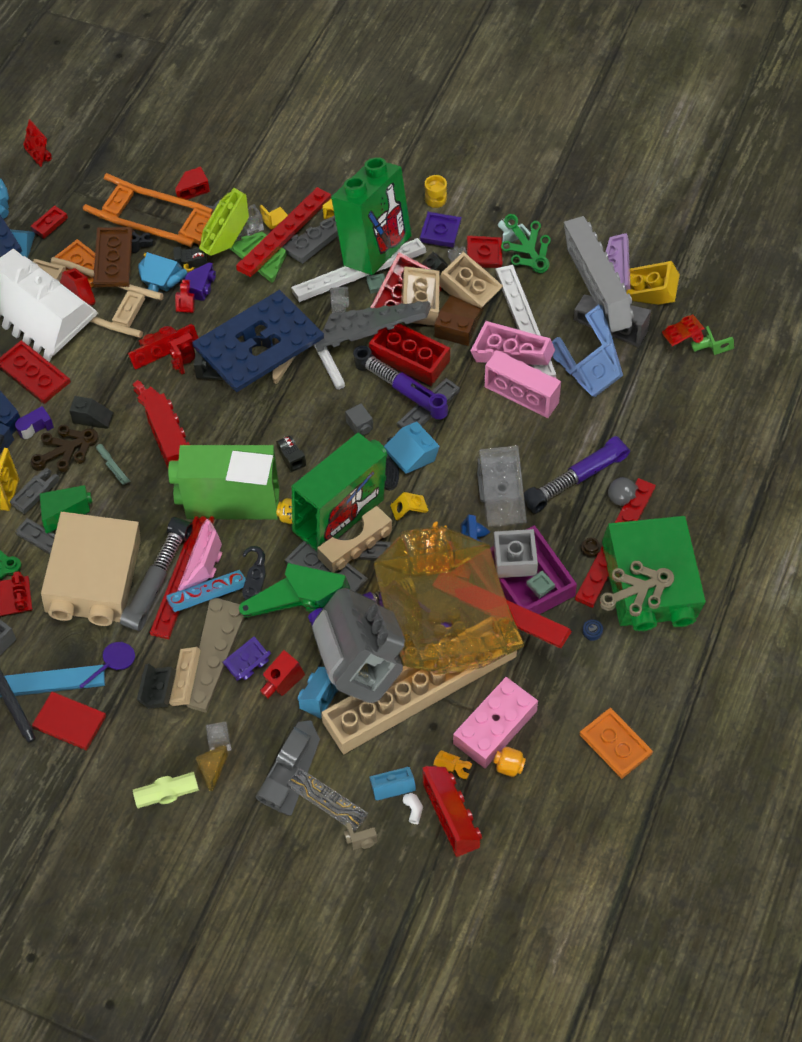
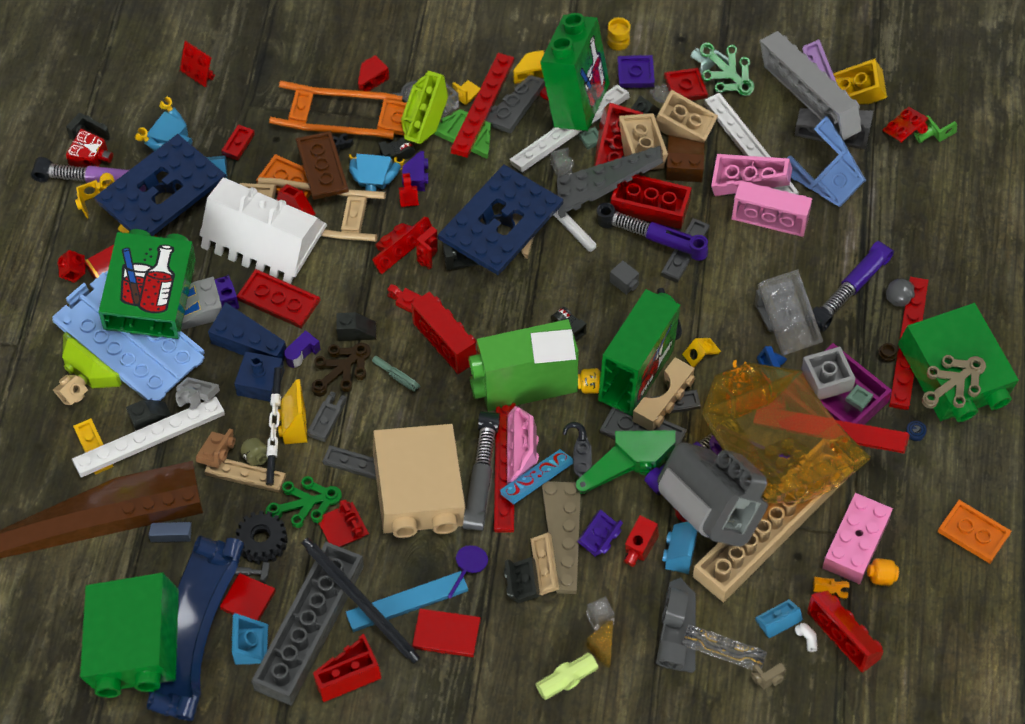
camera: 15 degrees left, 0 degrees up
green slope [40,485,93,533] -> none
dark azure slope [384,422,440,474] -> none

